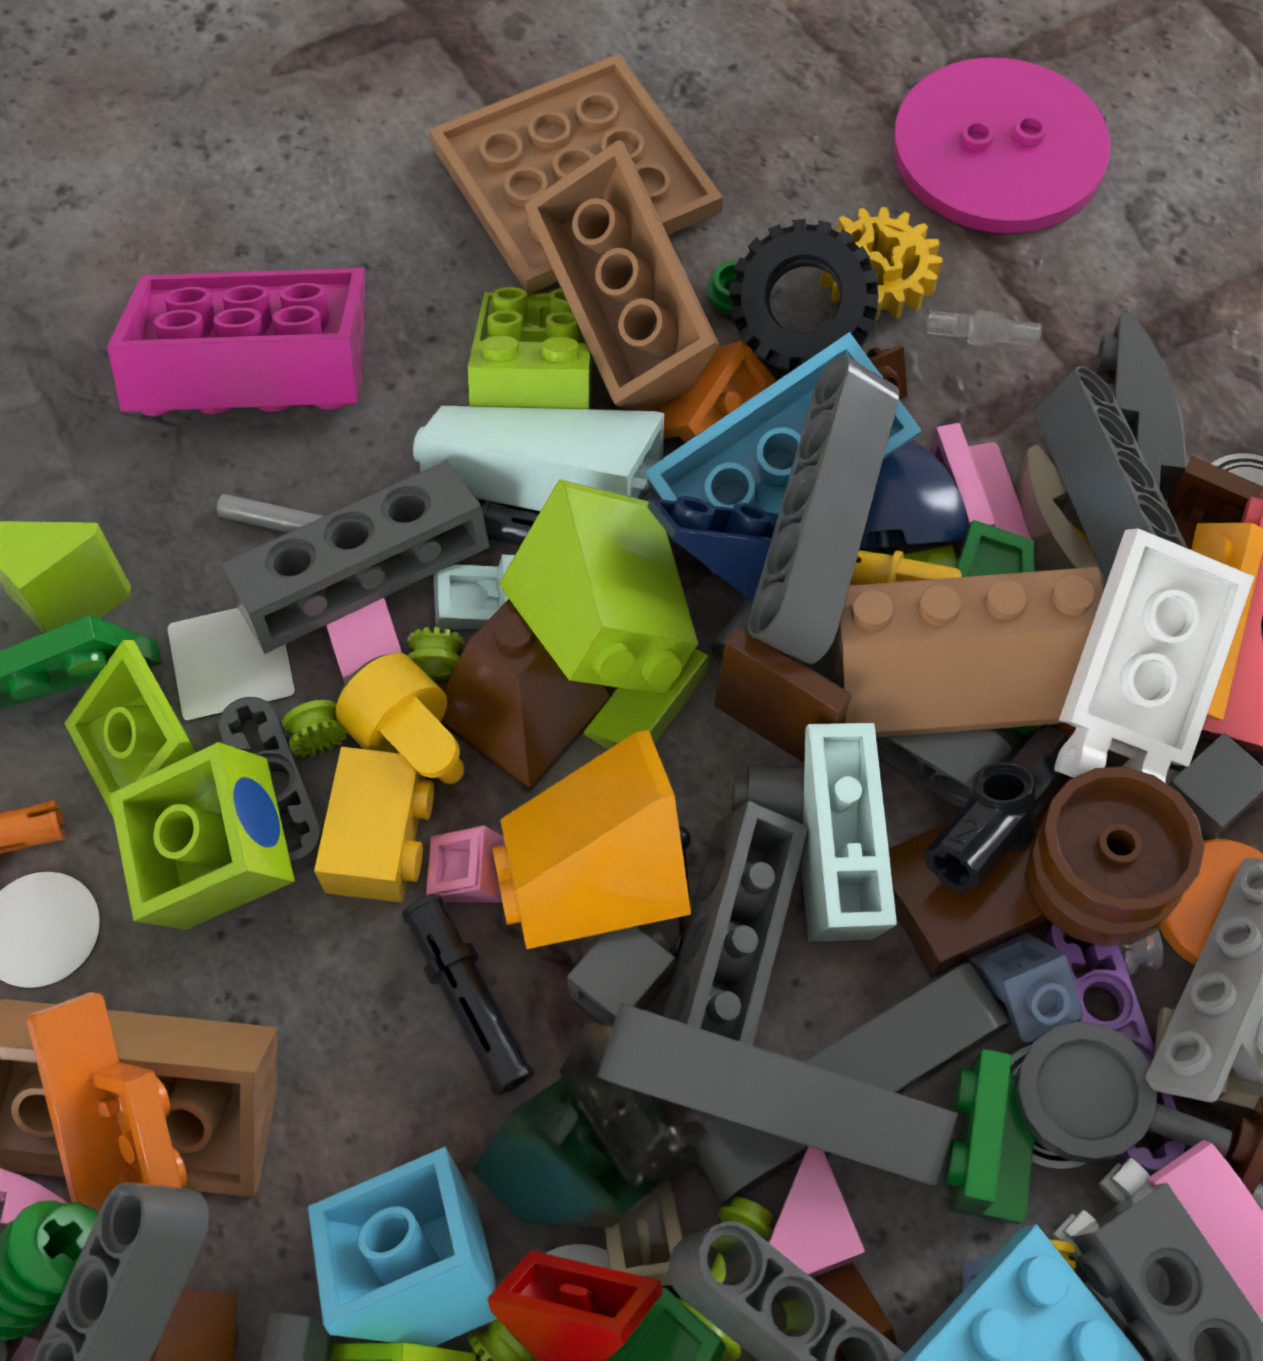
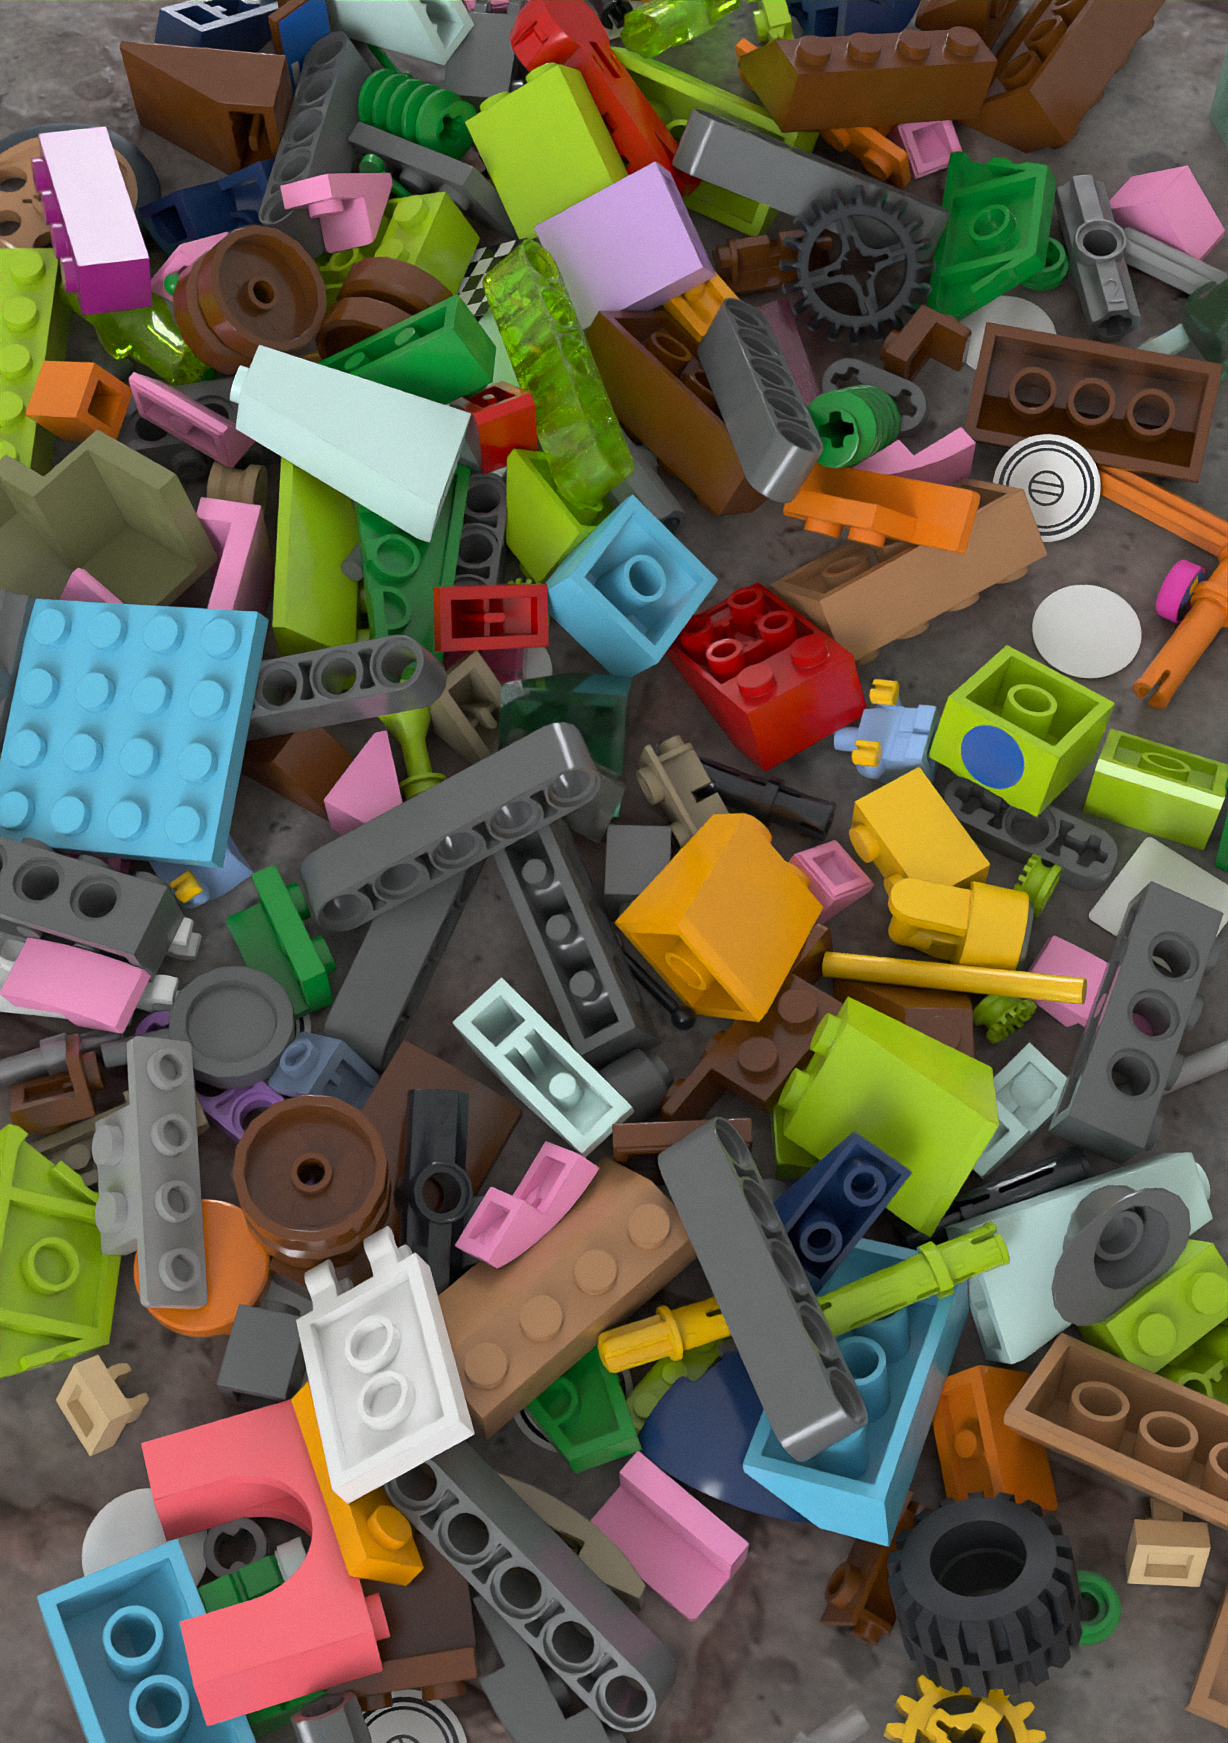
camera: 145 degrees right, 0 degrees up
none -> bright pink slope [455,1141,599,1269]
none -> dark tan hinge [636,735,729,854]
none -> reddish brown bracket [660,923,843,1122]
none -> red slope [666,582,867,772]
none -> lime pin [816,1221,1010,1338]
none -> yellow bar [822,951,1087,1005]
none -> light blue piece [834,679,940,785]
none -> dark grey piece [1051,1185,1191,1326]

